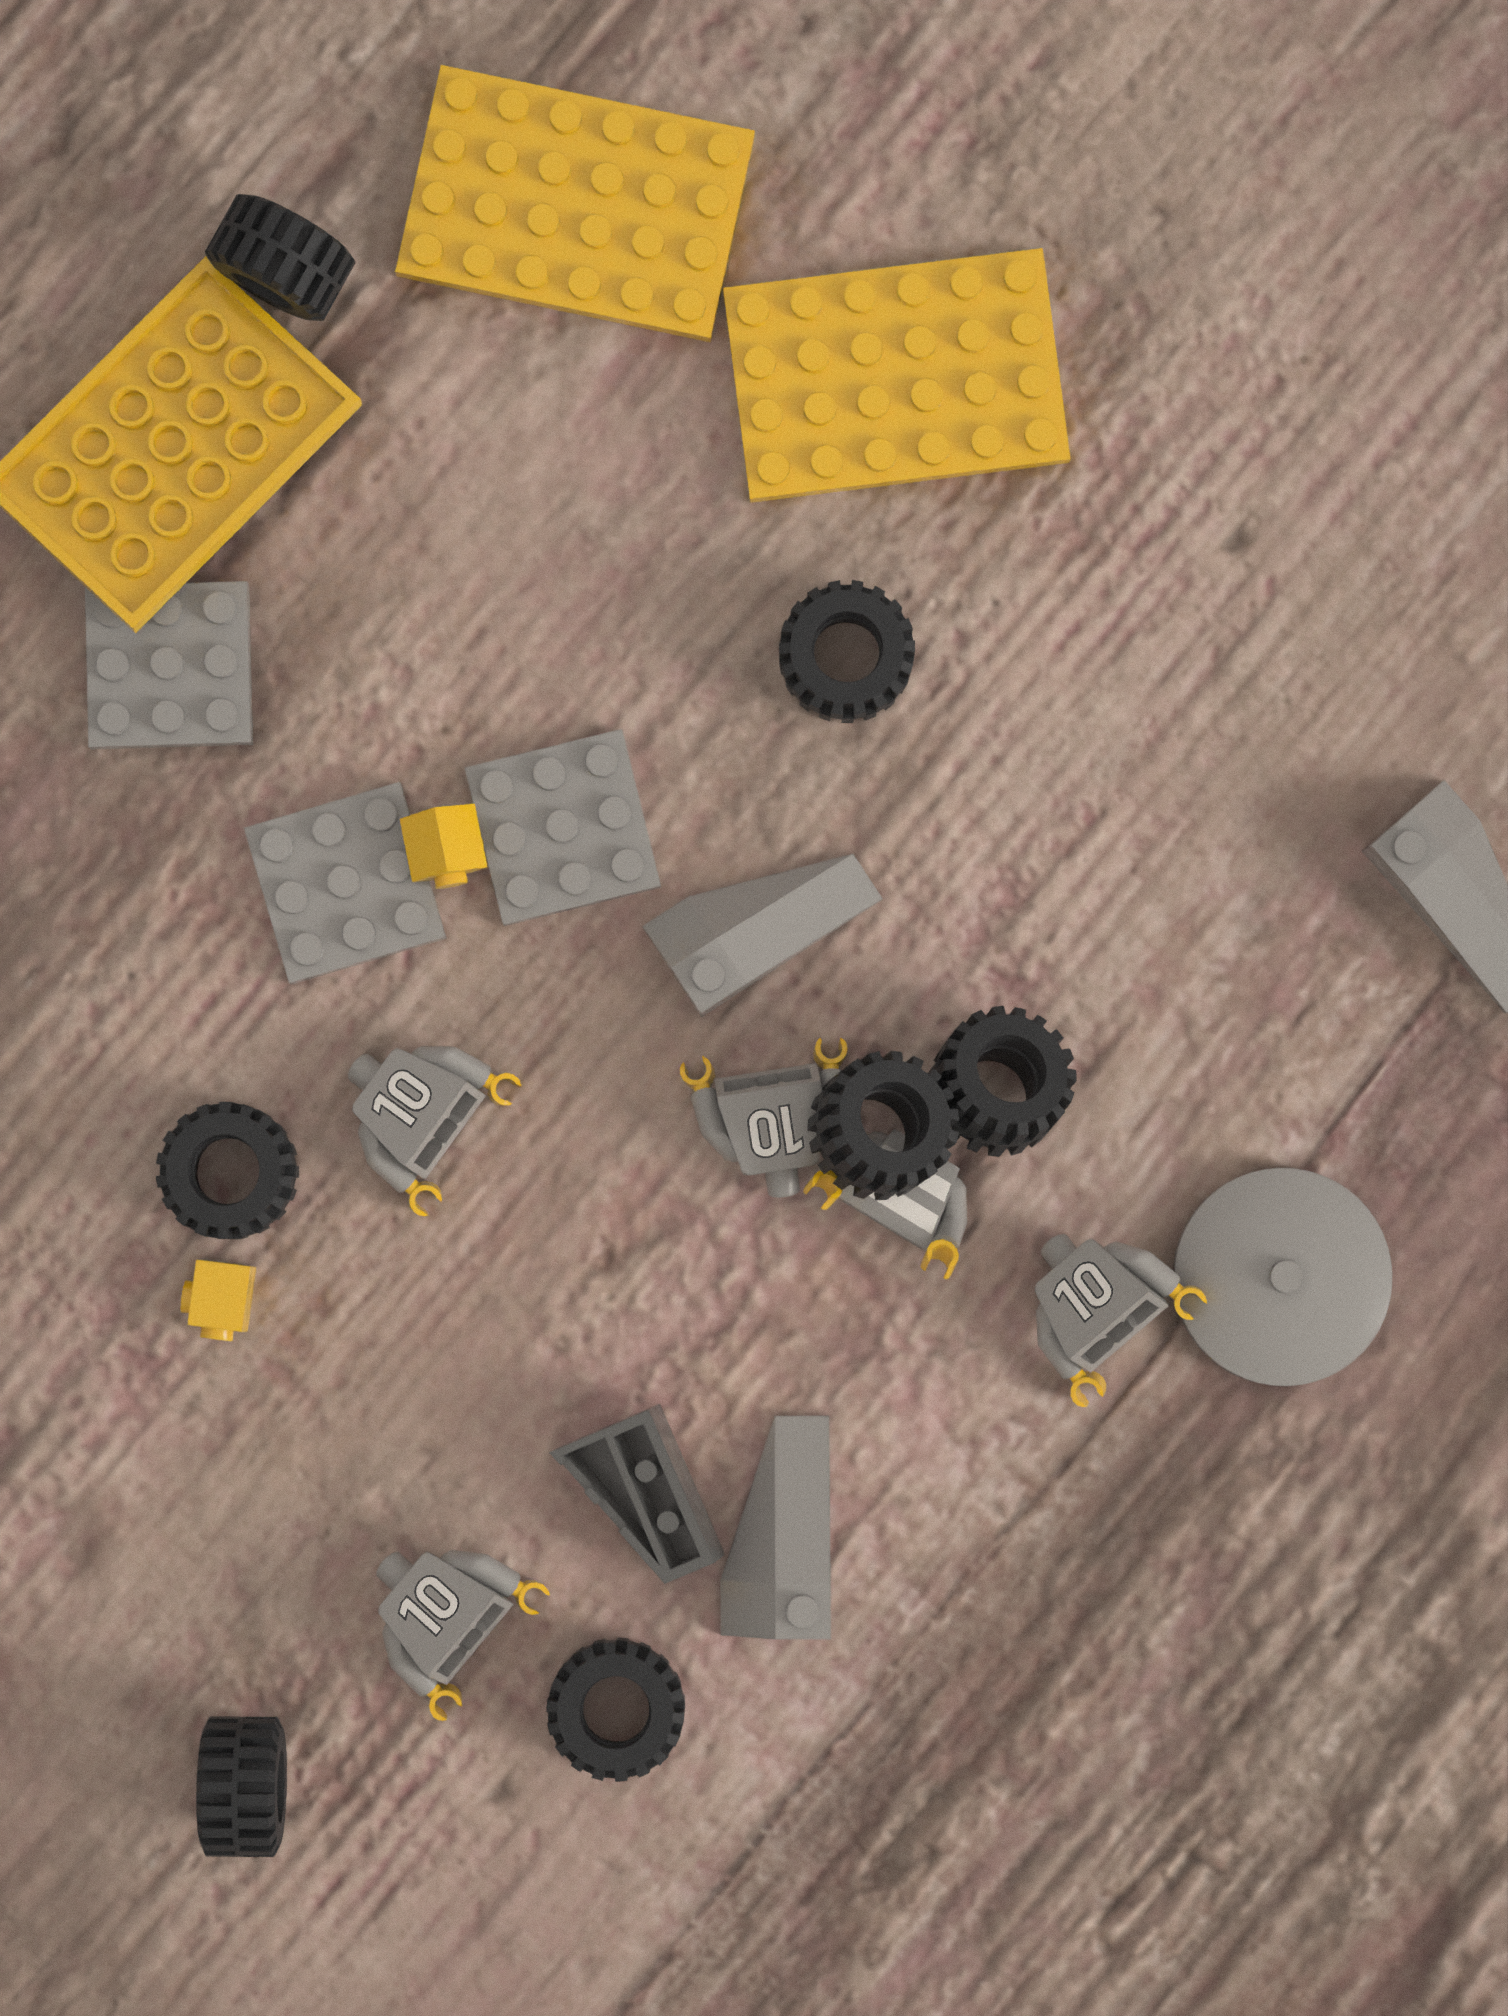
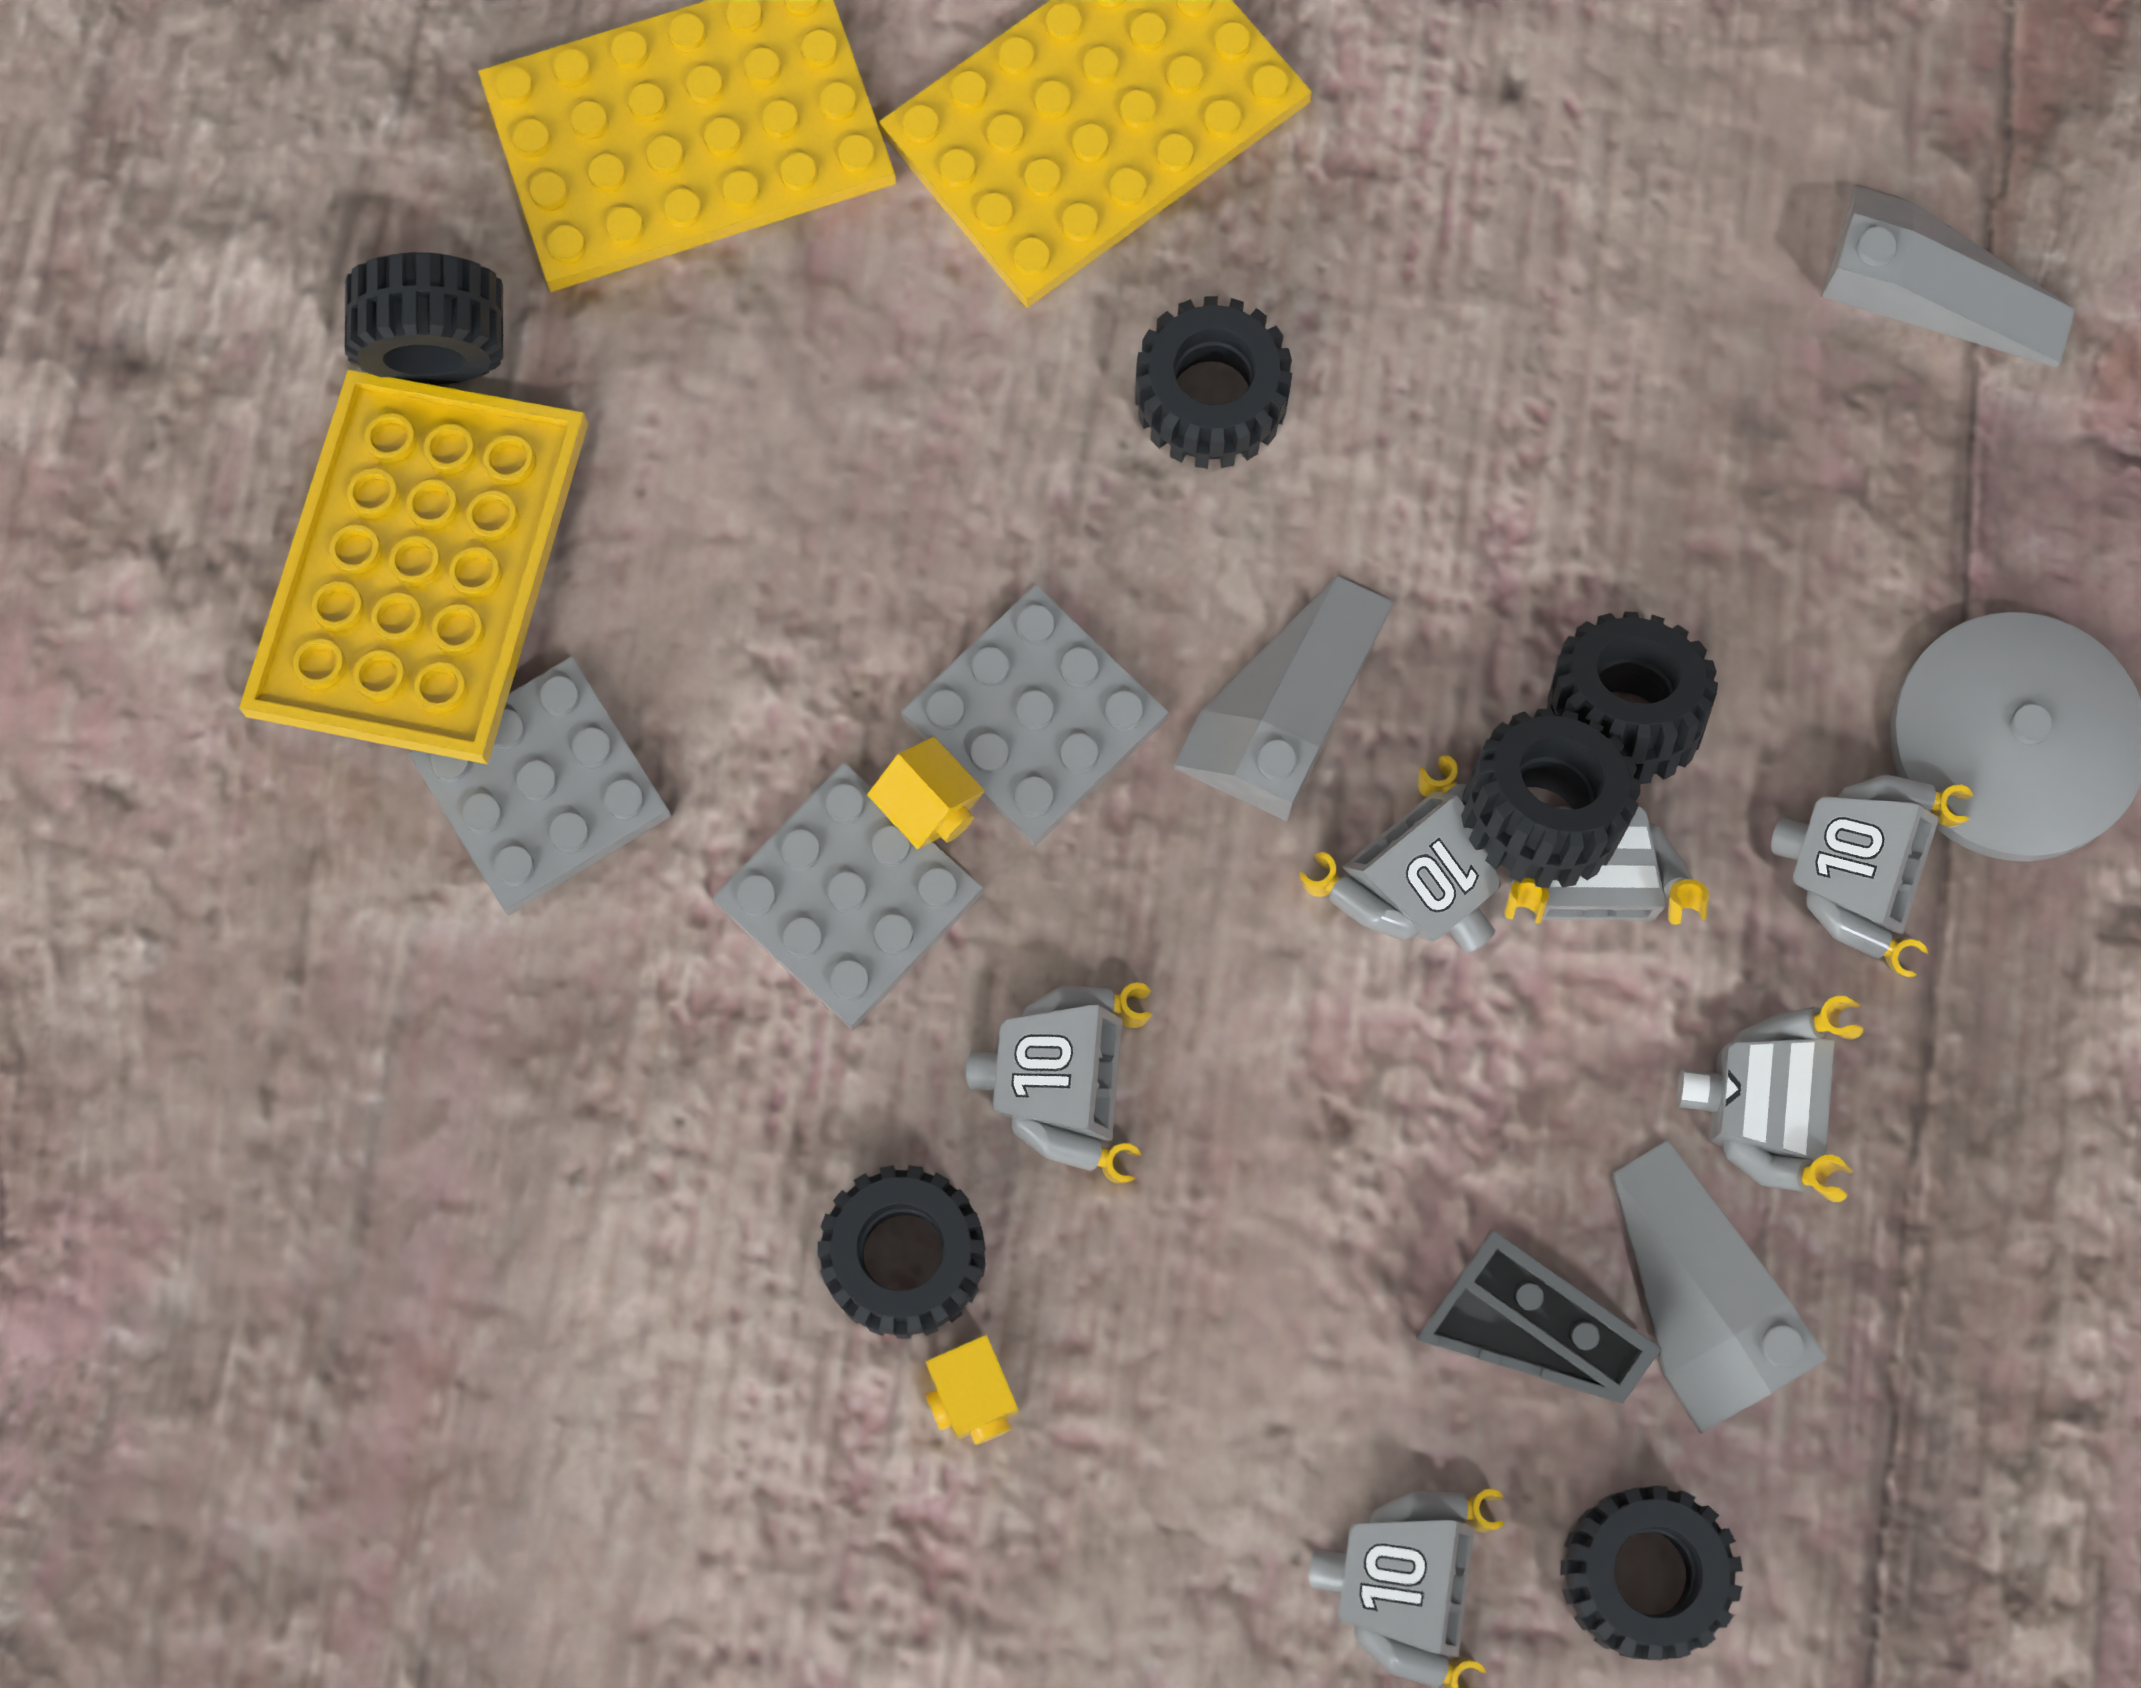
camera: 30 degrees left, 10 degrees down
none -> light grey torso [1676,996,1864,1202]

